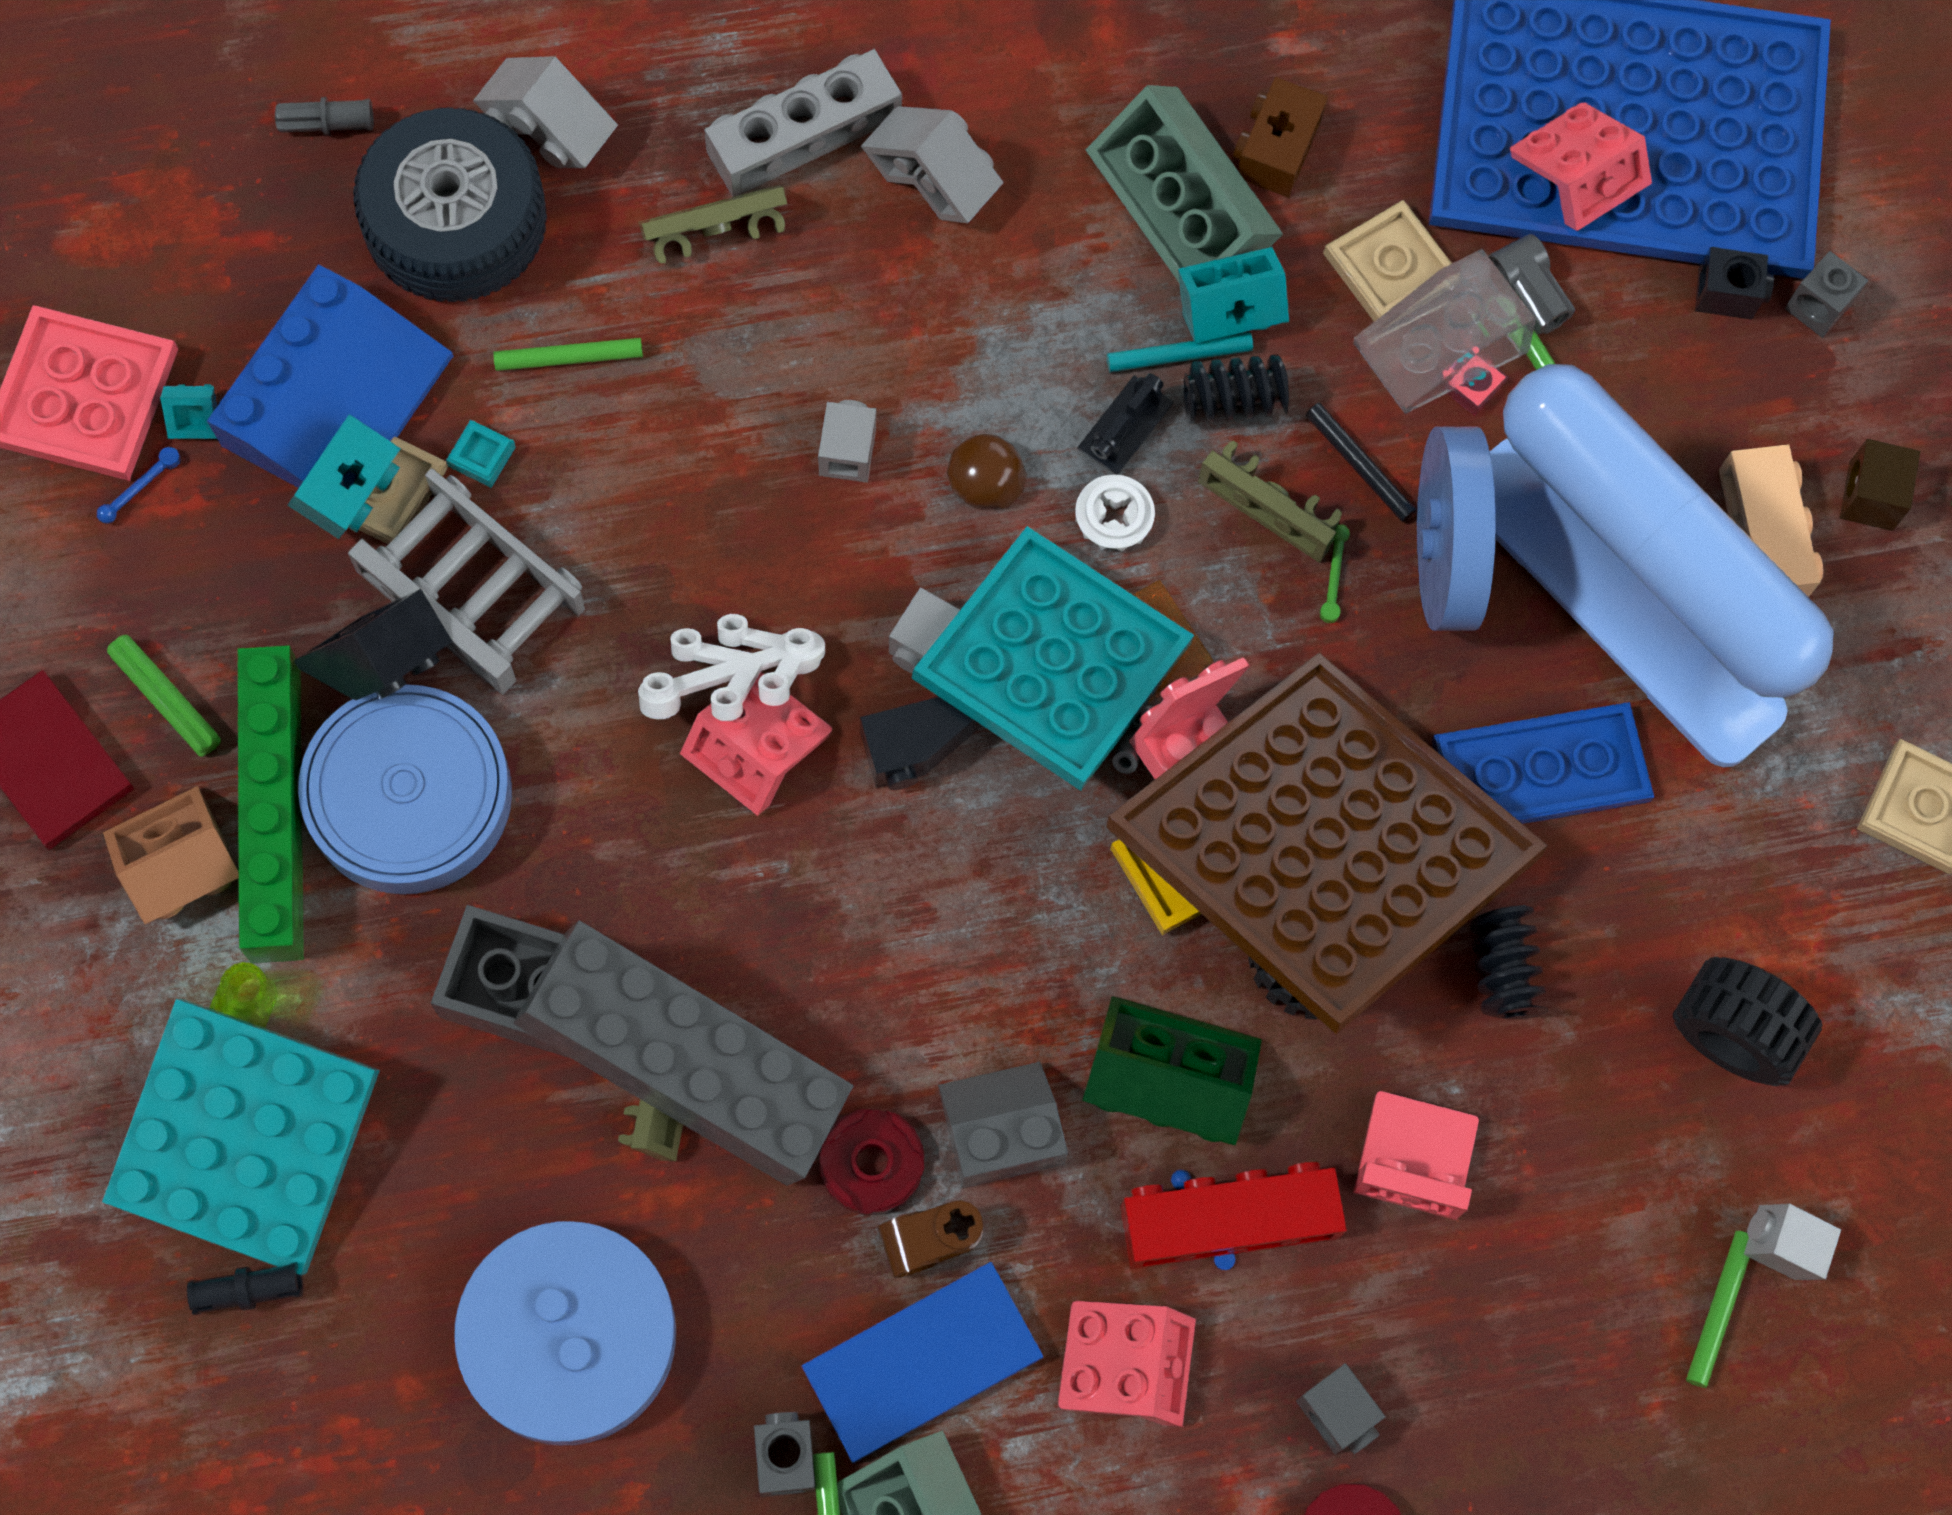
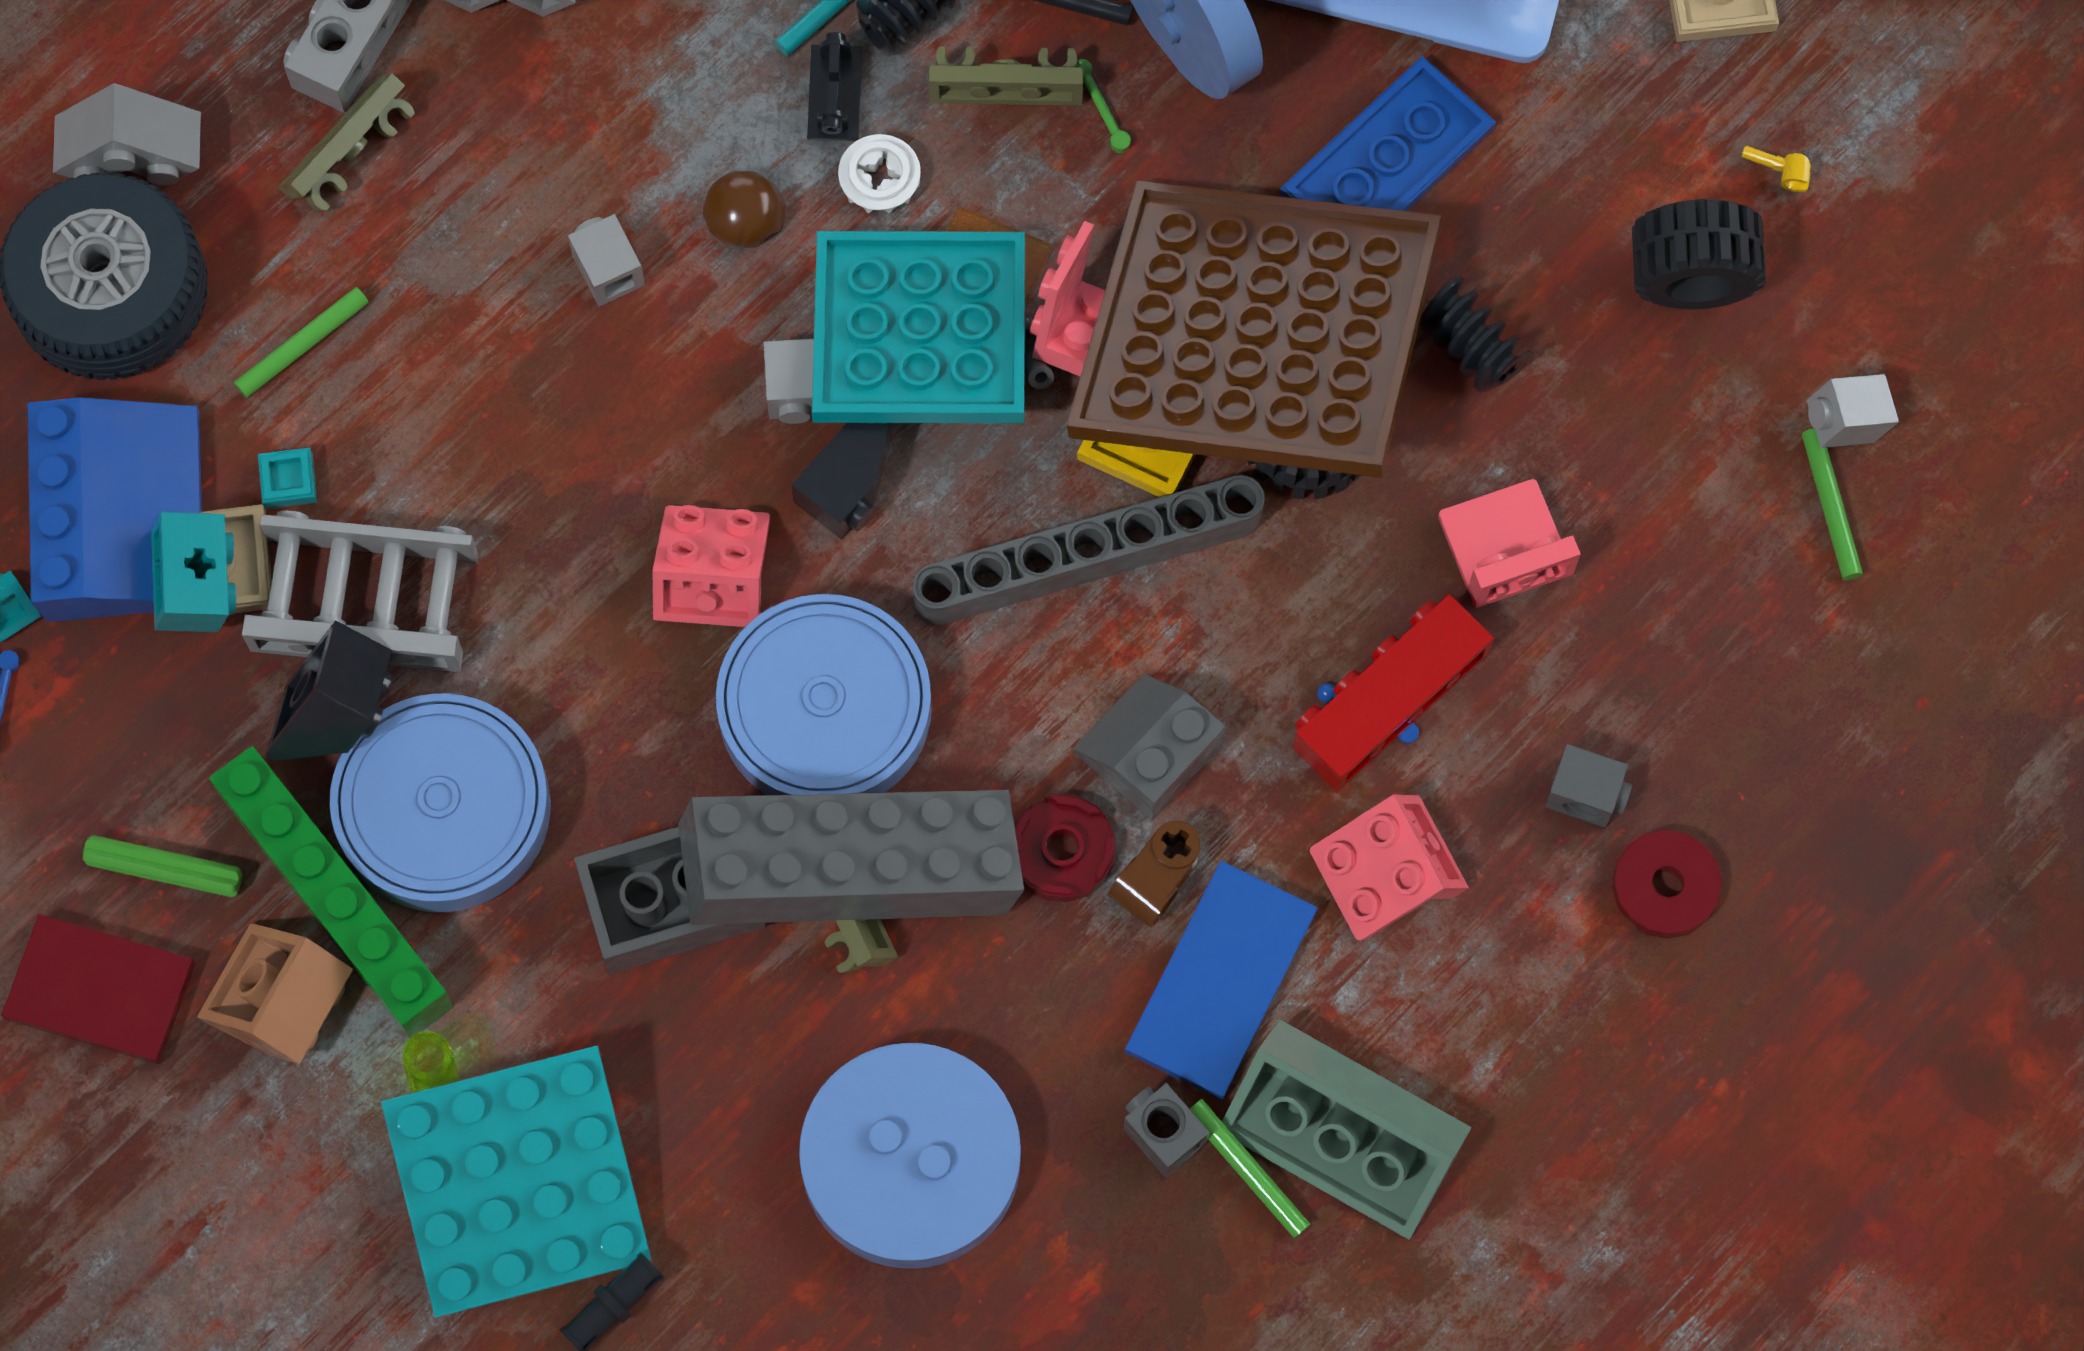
camera: 30 degrees left, 0 degrees up
white plant [638,614,825,721] -> none
dark green slope [1082,996,1262,1146] -> none
none -> medium blue brick [716,594,932,795]
none -> dark grey beam [913,475,1265,625]
none -> yellow hand [1742,145,1811,192]

